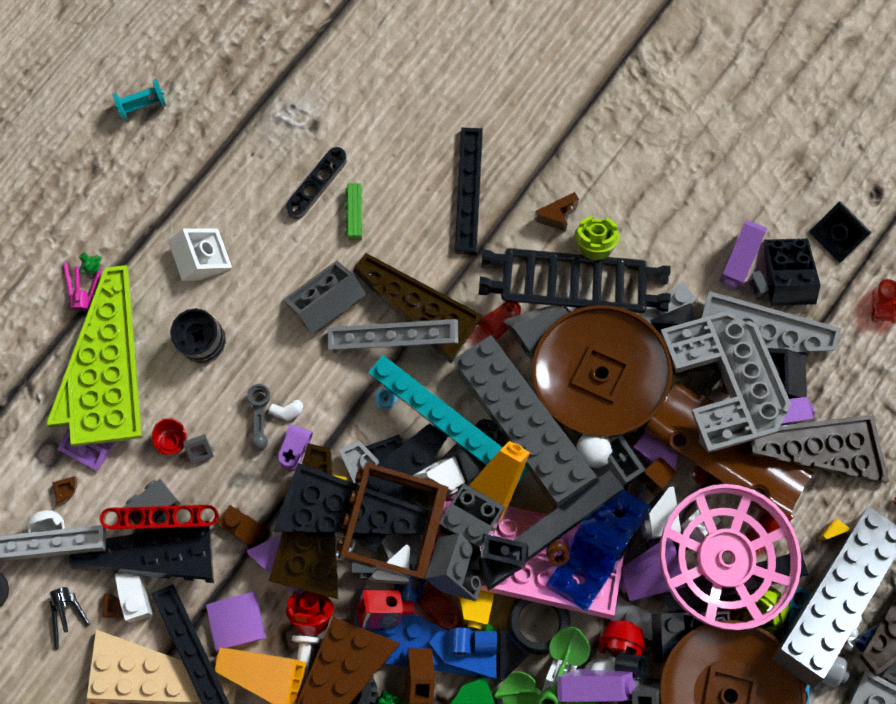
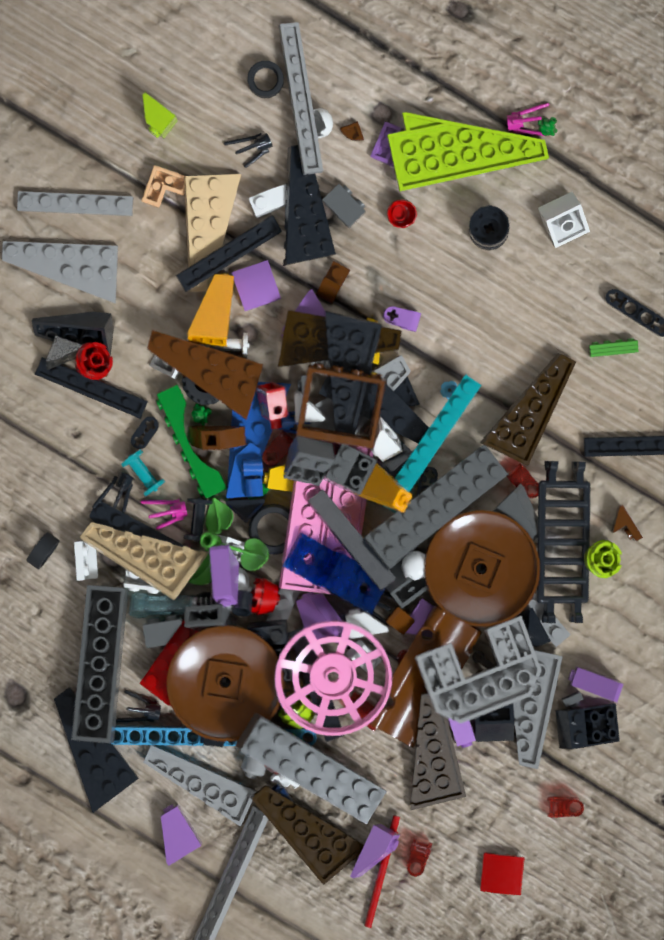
camera: 85 degrees right, 15 degrees up
red beam [99,505,219,530] -> none
reddish brown tile [103,594,124,618] -> none
dark grey plate [183,434,214,465] -> none
dark grey piece [247,384,271,451] -> none
white arm [268,400,303,421] -> none
dark grey slope [283,260,366,334] -> none
red cone [286,591,334,636] -> none
light grey plate [328,319,458,350] -> none
black slope [481,534,527,591] -> none
reddish brown bush [546,542,570,566] -> none
black slope [809,201,872,263] -> none
yellow slope [818,519,851,542] -> none

